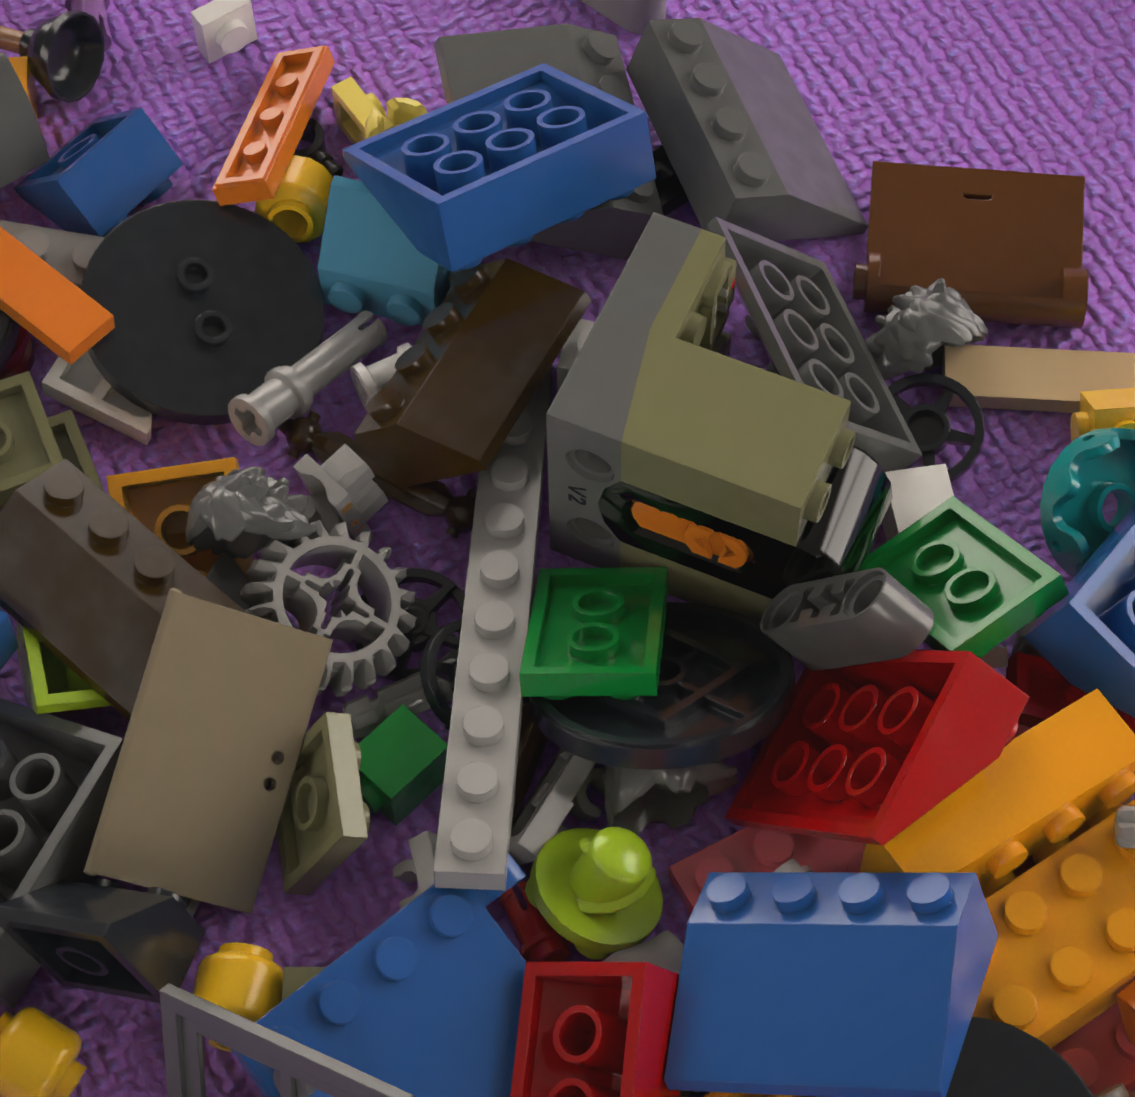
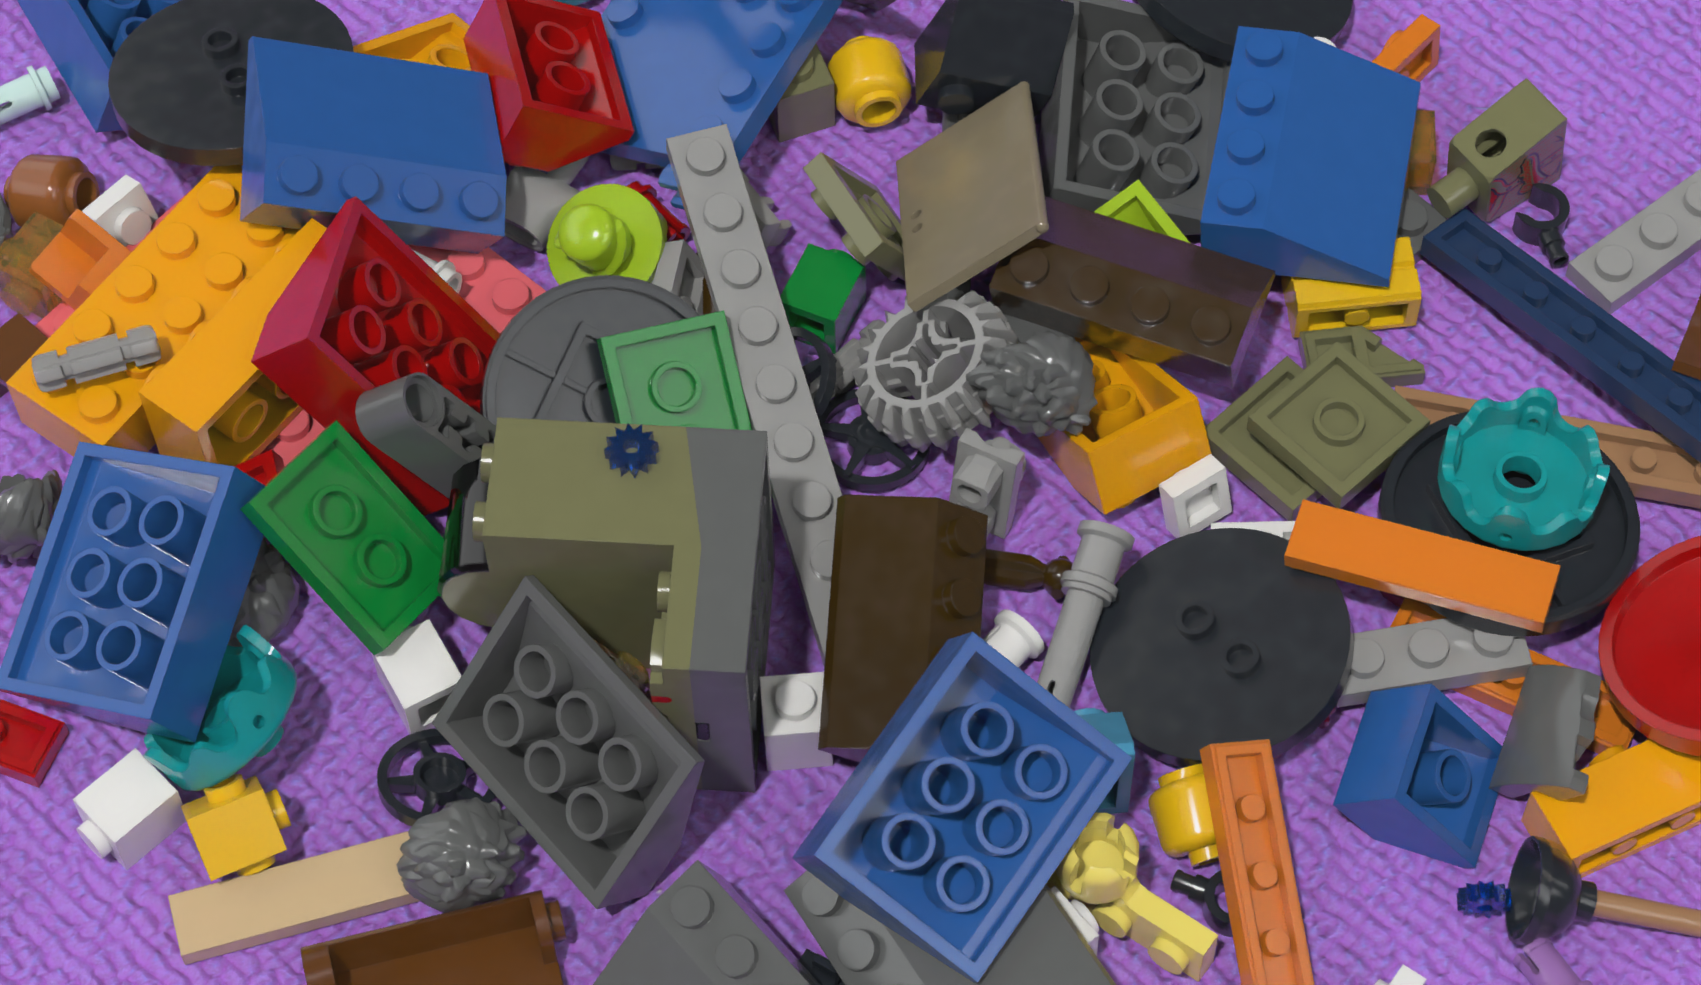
camera: 160 degrees right, 0 degrees up
none -> clear blue piece [604,423,659,478]
none -> white plate [1158,454,1232,538]
none -> clear blue piece [1457,880,1512,918]

